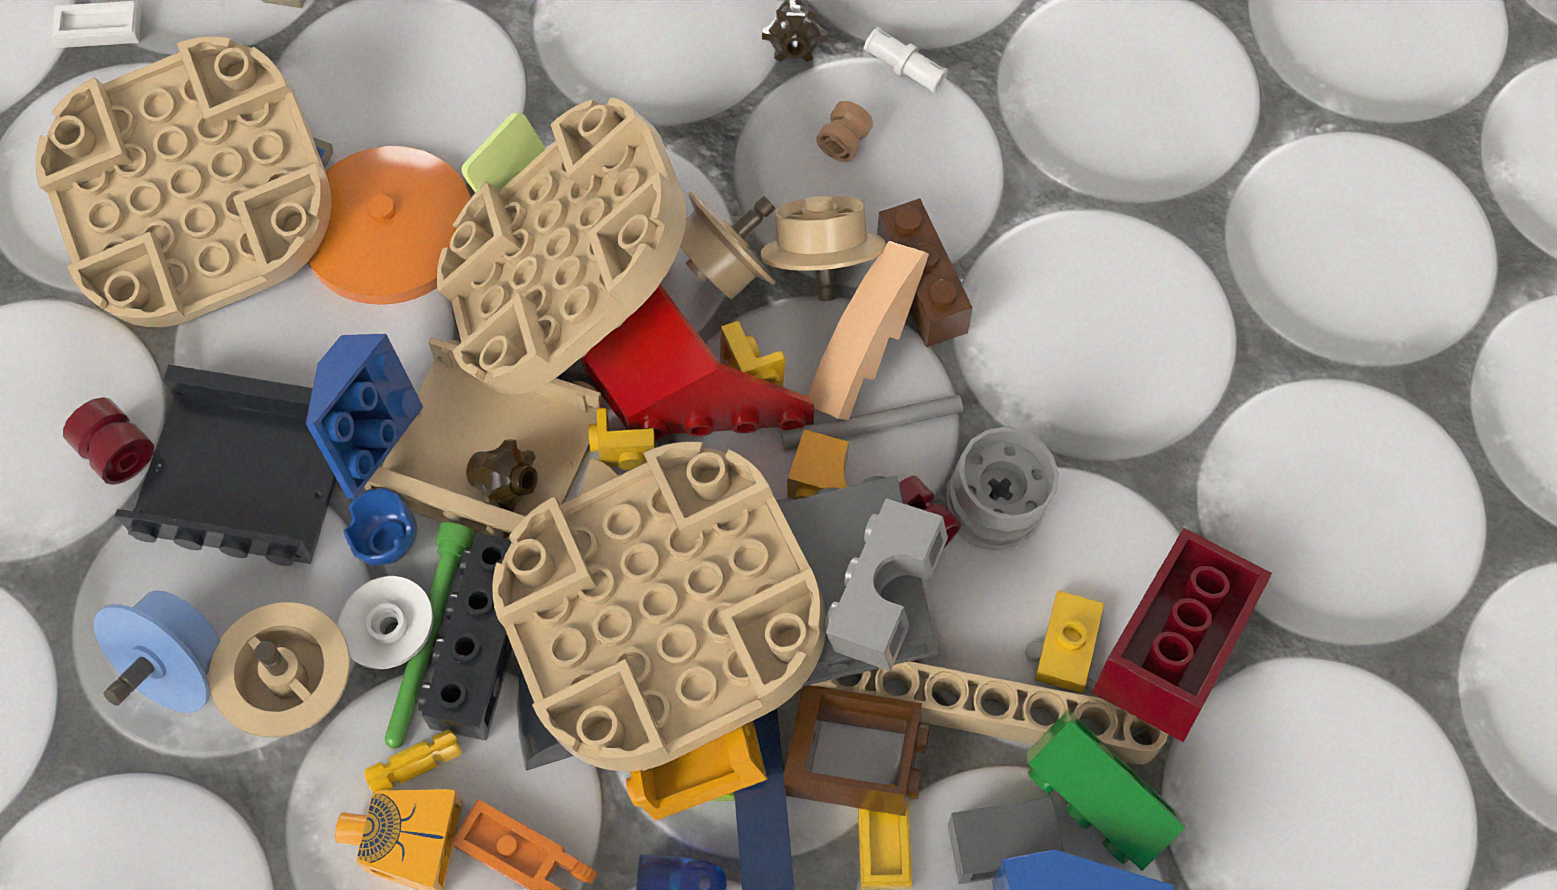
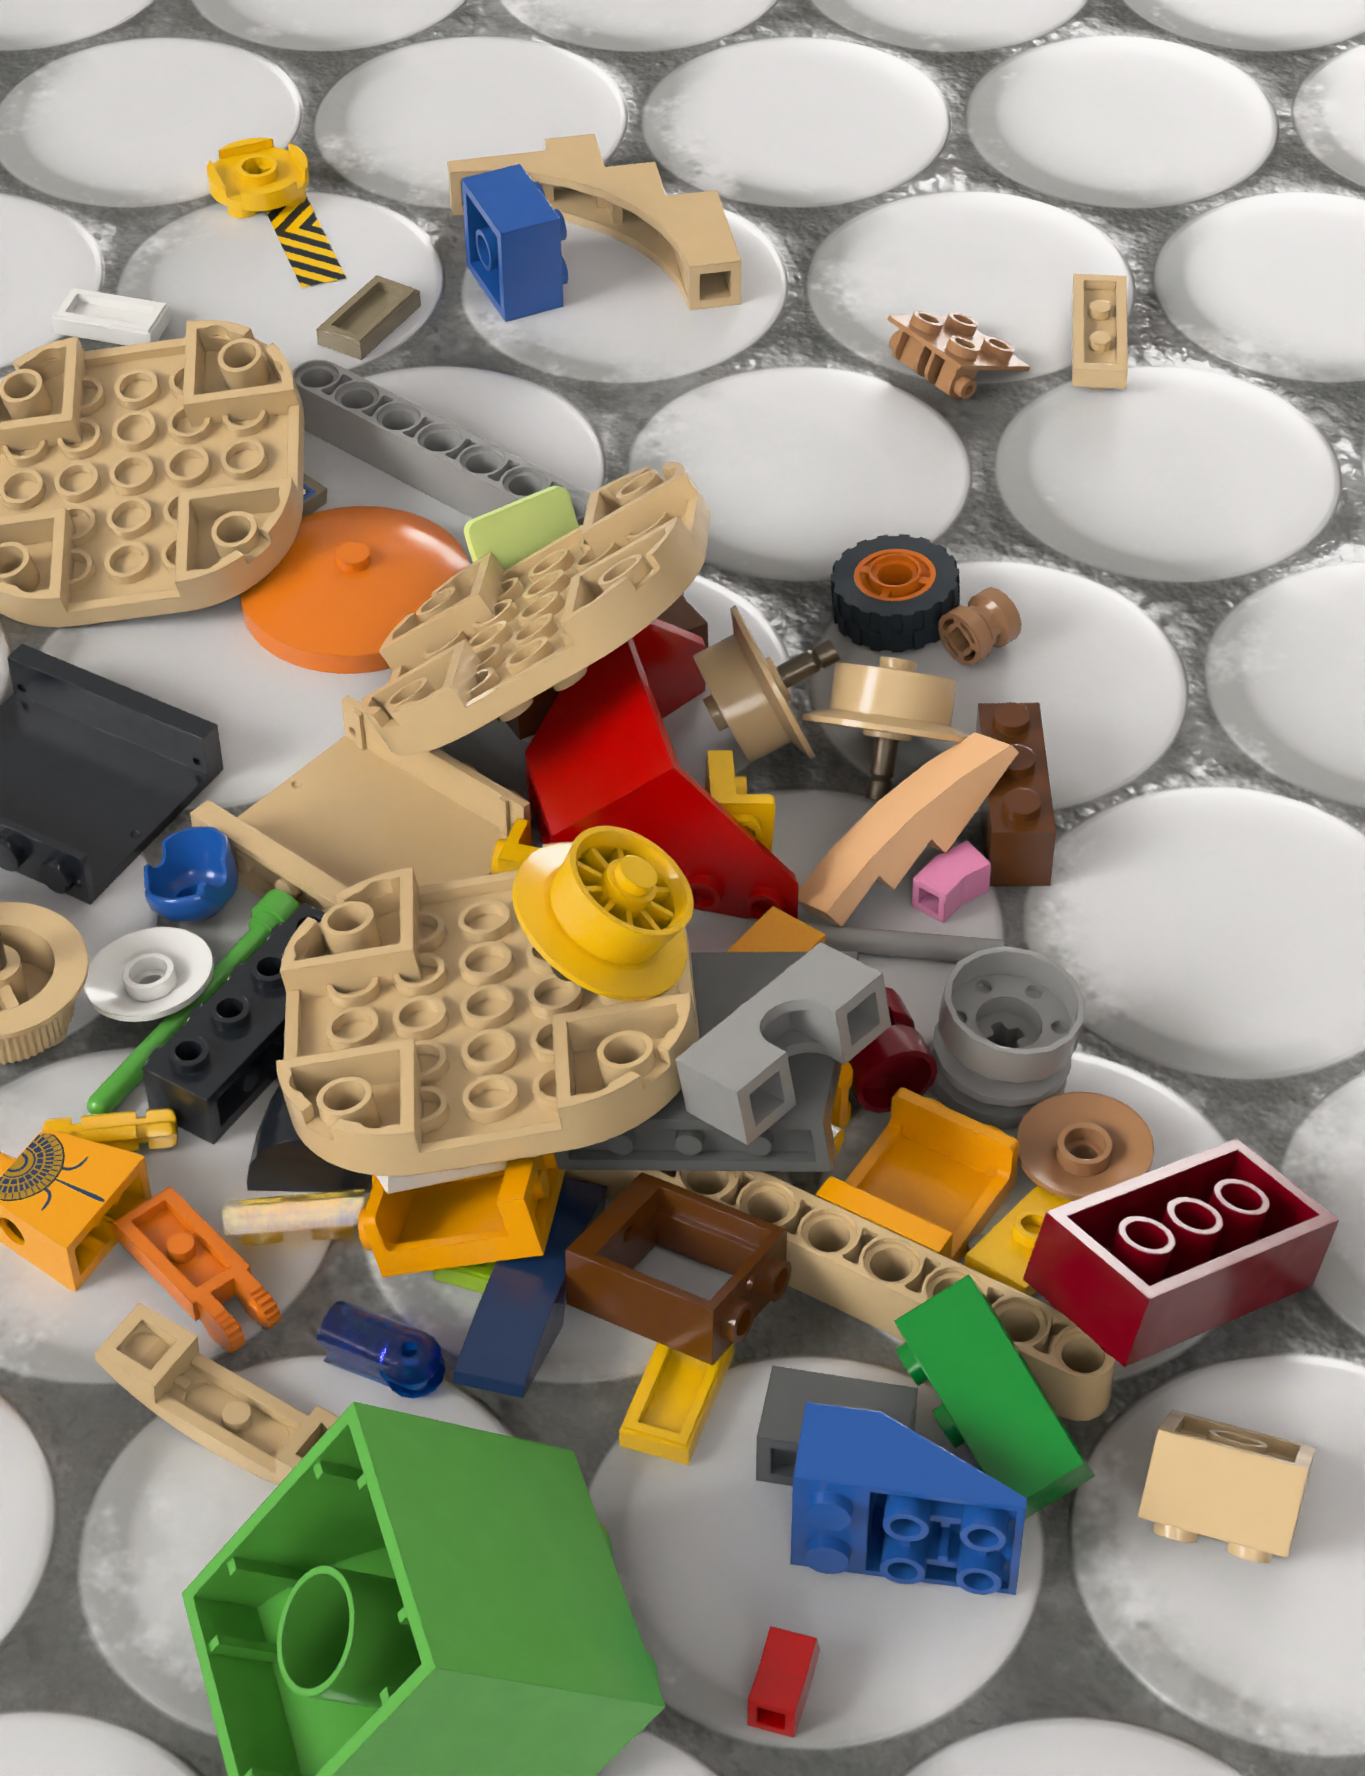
camera: 20 degrees right, 20 degrees down
blue slope [306,334,423,499] -> none
dark brown rock [466,439,538,512] -> none
dark brown rock [762,0,828,62] -> none
white pin [864,27,948,93] -> none
none -> clear yellow plate [222,1189,367,1246]
none -> light grey beam [292,360,684,596]
none -> yellow piece [512,826,694,1001]
none -> light orange panel [816,1087,1020,1263]
none -> black wheel [831,534,960,653]
none -> bright pink piece [911,840,991,923]
none -> medium nougat dish [1016,1092,1154,1201]
none -> tan slope [1138,1409,1316,1563]

